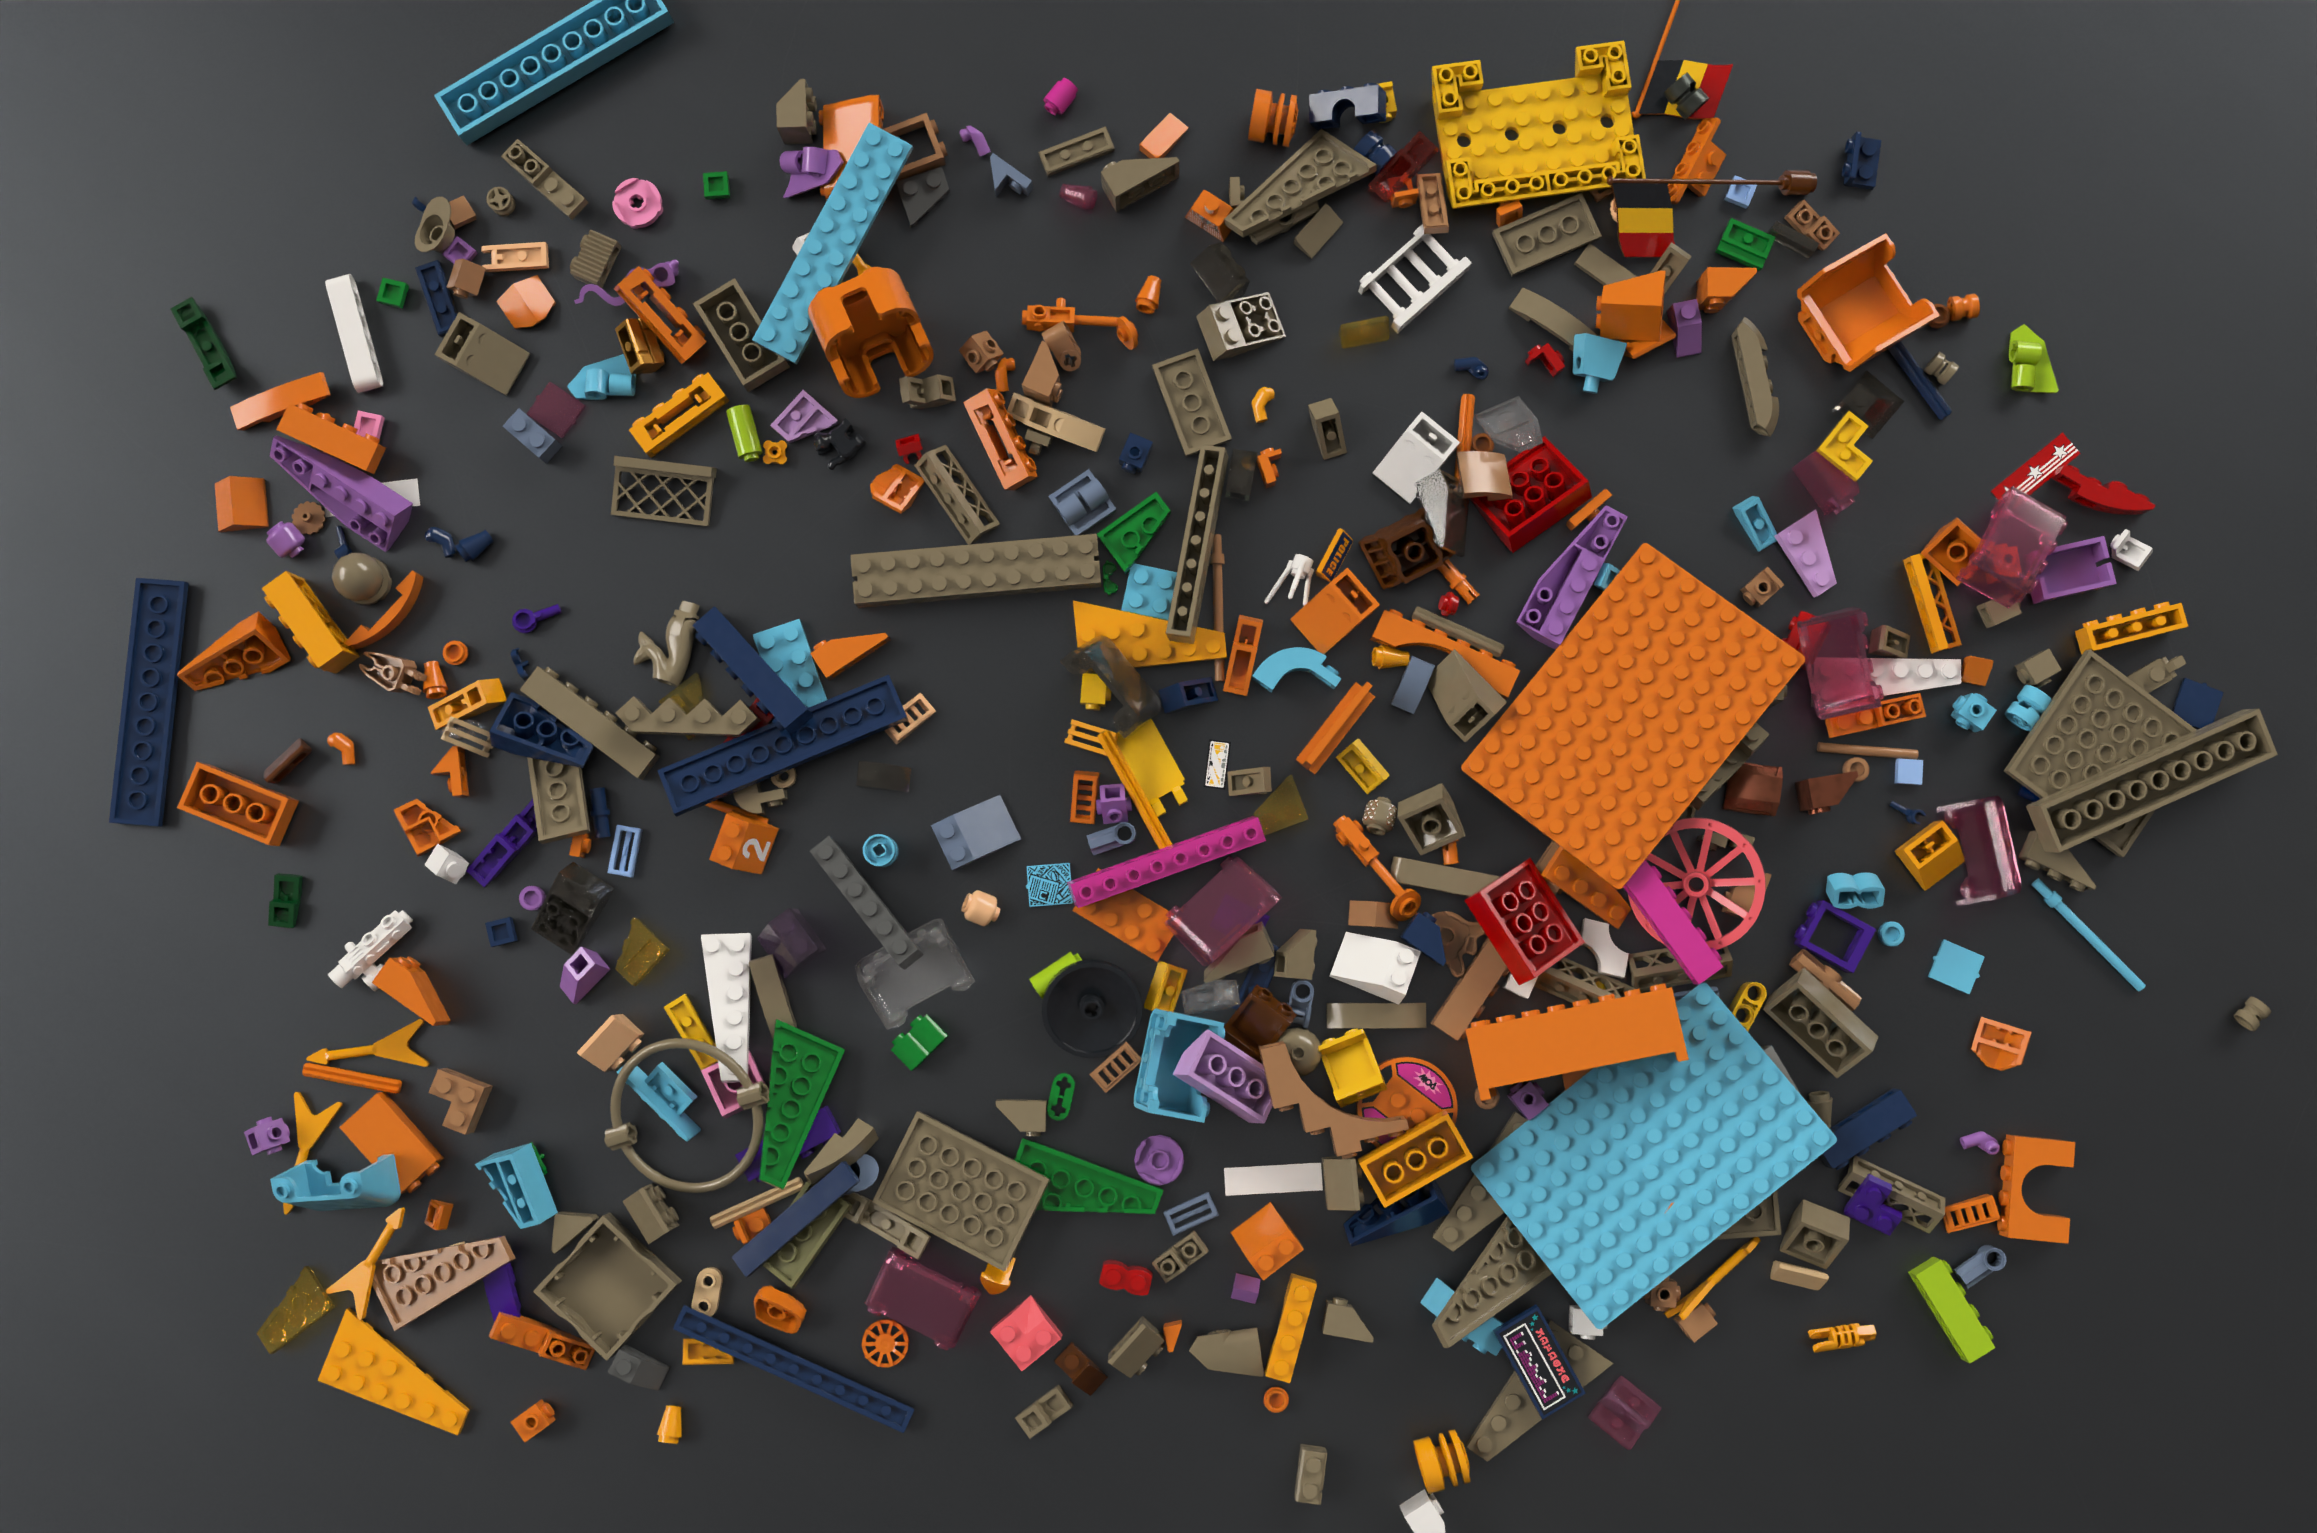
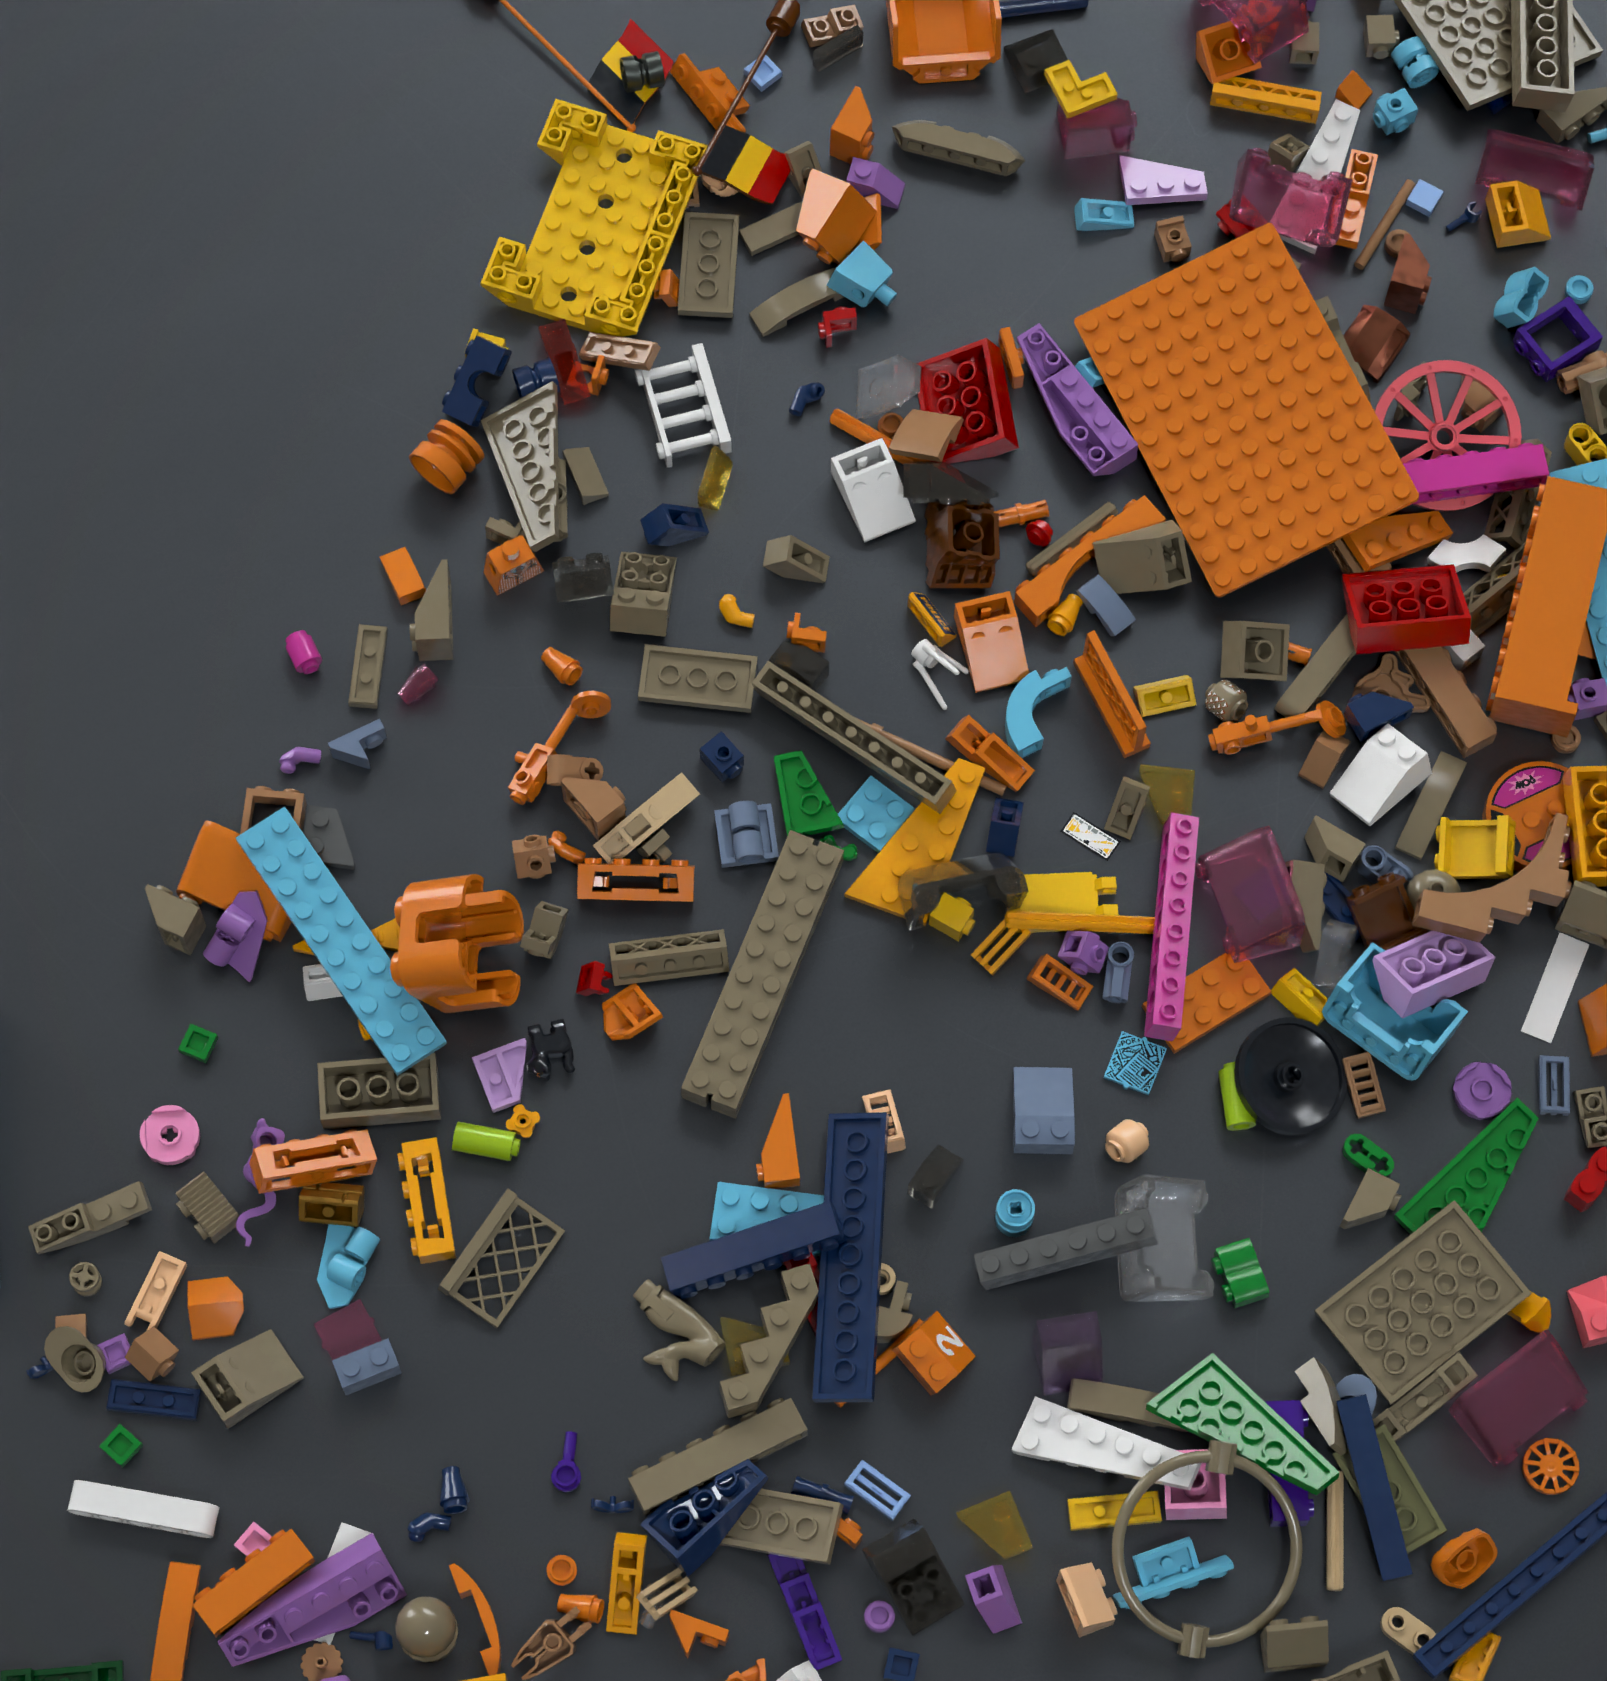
camera: 65 degrees left, 15 degrees down
orange bracket [733,1207,772,1245] -> none
green plate [1715,218,1776,271] -> none
none -> dark blue slope [640,503,709,547]

